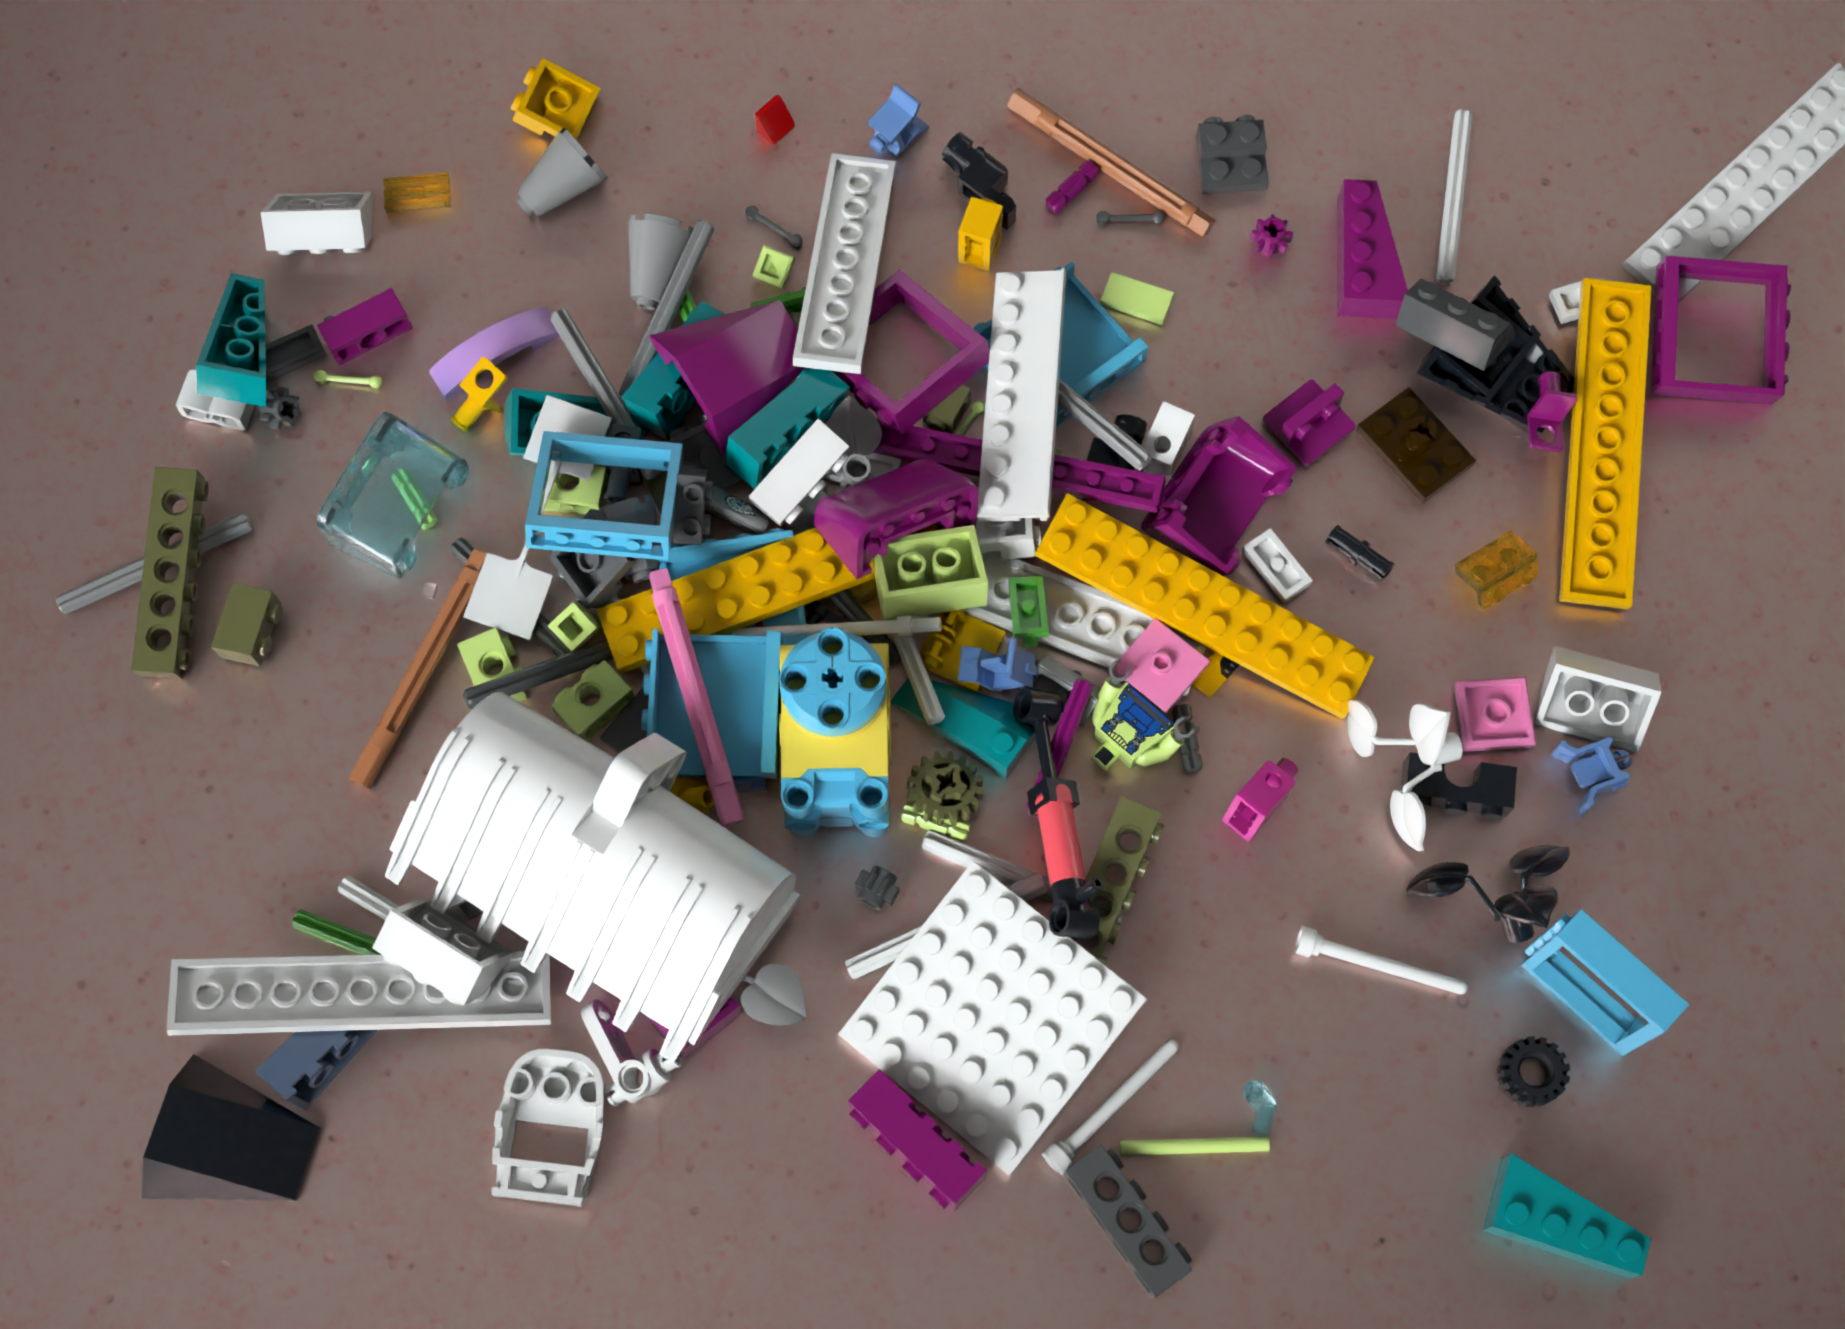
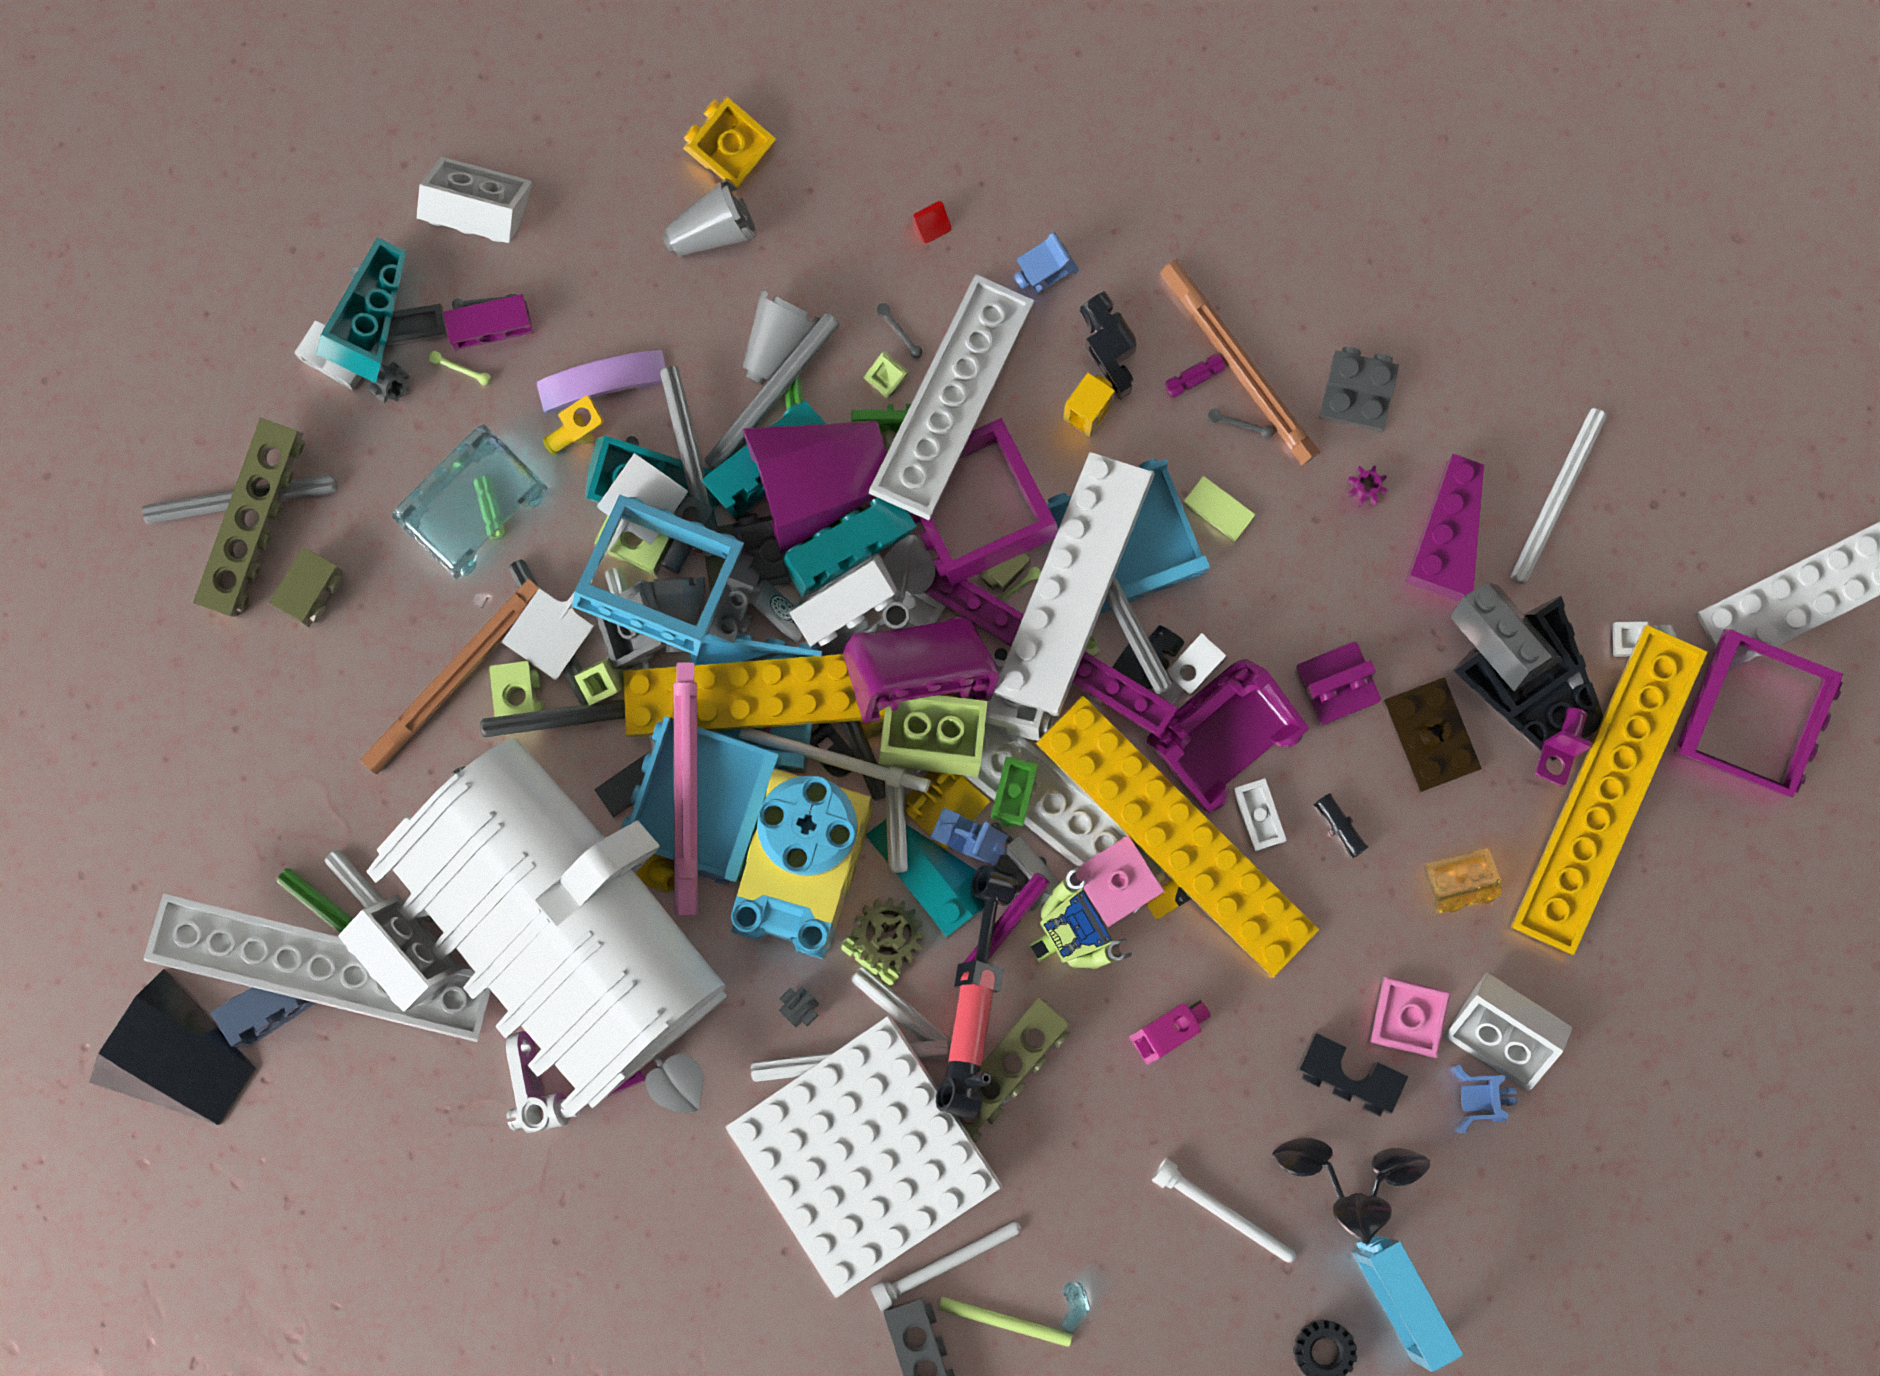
camera: 20 degrees right, 10 degrees up
clear yellow tile [383,173,451,213] -> none
white slope [491,1049,604,1207] -> none
yellowish green brick [551,660,635,742] -> none
magenta wedge [848,1069,987,1211] -> none
dark grey axle [1172,704,1203,773] -> none
white plant [1347,699,1463,851] -> none

